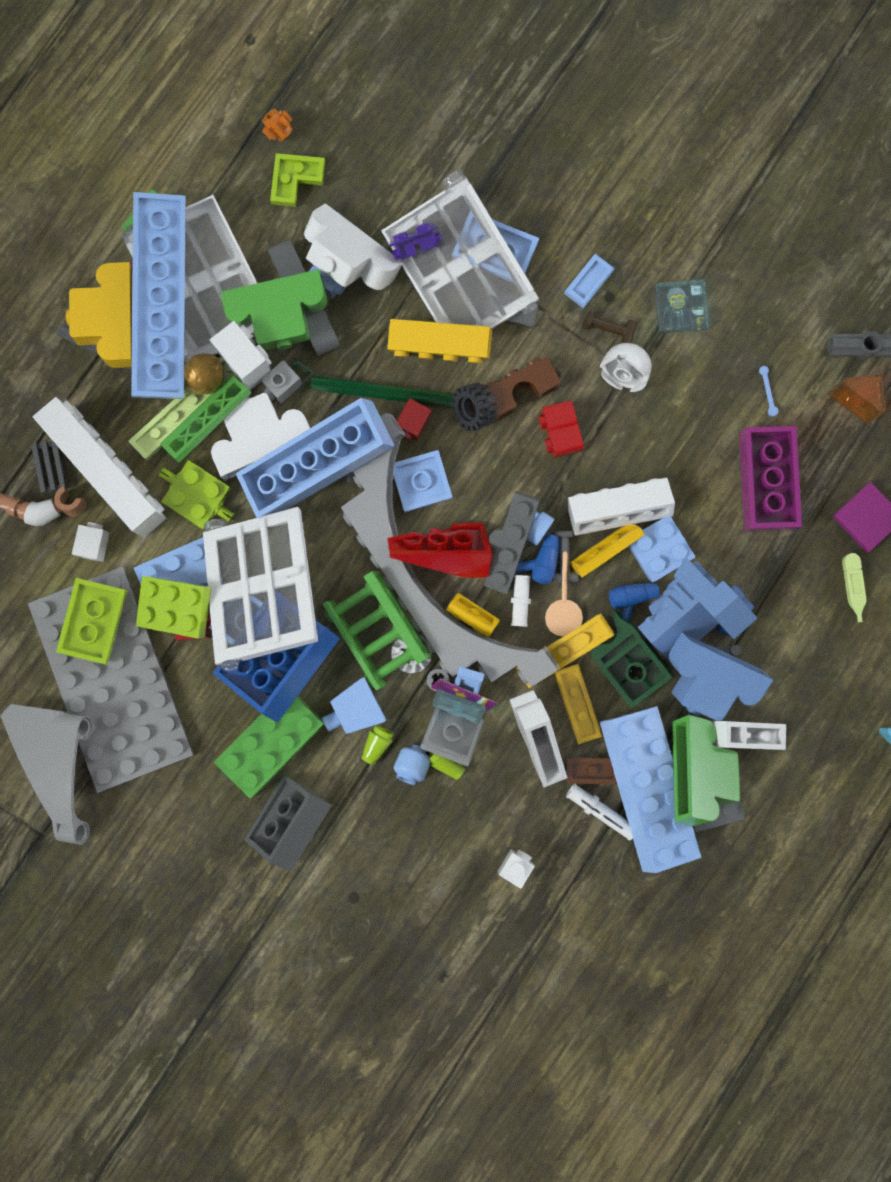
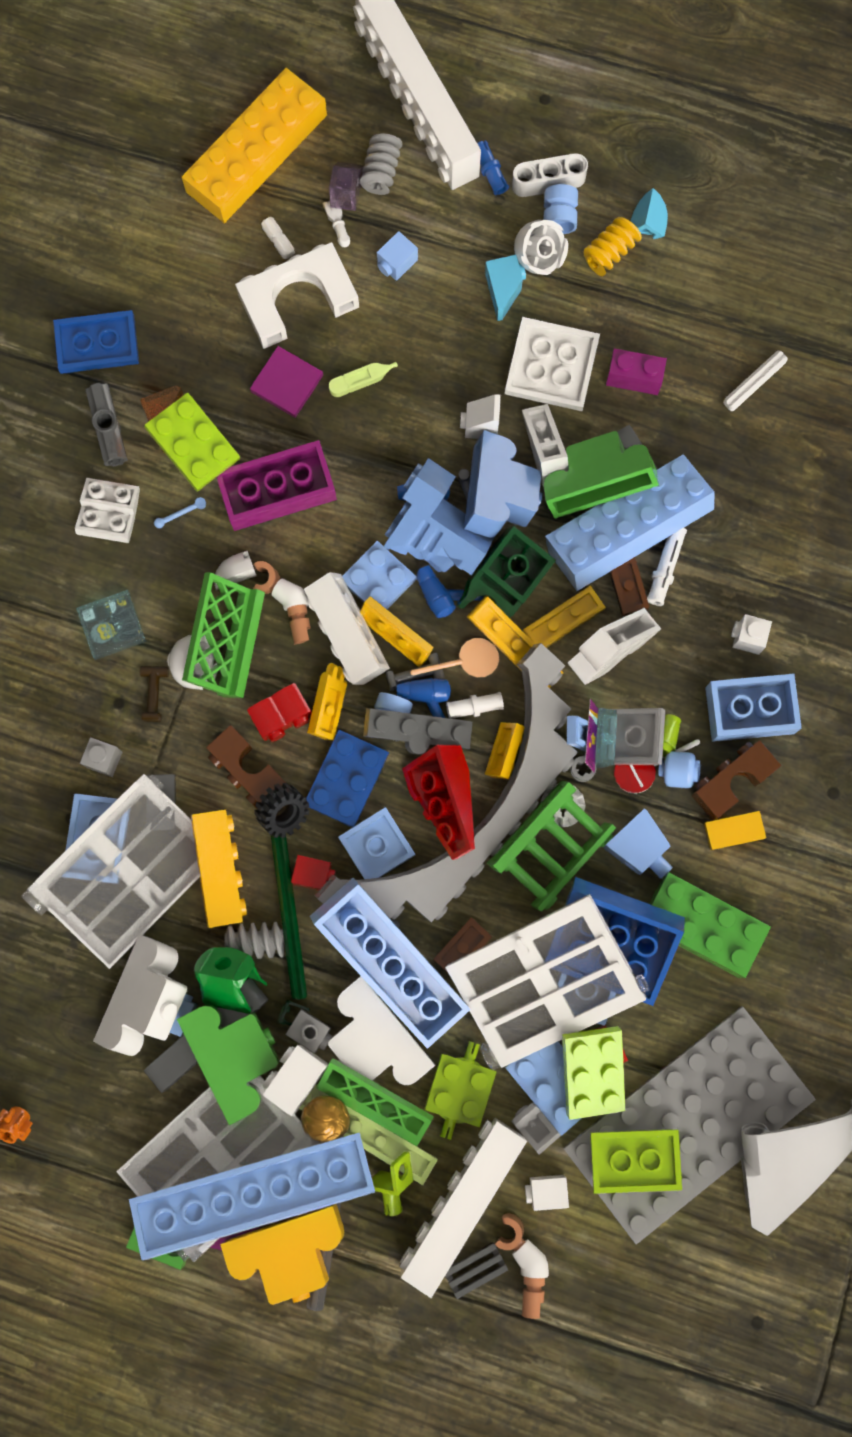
camera: 105 degrees left, 5 degrees down
dark grey slope [244,774,332,872] -> none
lime plate [270,153,325,207] -> none
lime cone [361,725,393,765] -> none
dark purple hinge [389,222,442,261] -> none
light blue tile [564,254,615,309] -> none
none -> white slope [75,478,140,543]
none -> light grey brick [80,737,123,777]
none -> lime plate [144,393,240,492]
none -> bright green fence [182,572,265,698]
none -> green piece [194,947,267,1014]
none -> white brick [215,551,256,590]
none -> light grey piece [225,922,284,959]
none -> nougat piece [253,561,311,645]
none -> blue plate [306,730,389,828]
none -> yellow hinge [307,663,347,741]
none -> lime bracket [372,1152,413,1216]
none -> reddish brown plate [433,917,492,974]
none -> white slope [460,395,500,439]
none -> white plate [505,317,600,411]
none -> light grey bracket [512,1102,561,1155]
none -> magenta brick [606,349,667,395]
none -> red piece [614,739,700,794]
none -> reddish brown arch [692,740,782,821]
none -> yellow tile [704,811,766,851]
none -> light blue brick [705,674,802,742]
none -> white axle [723,351,787,411]

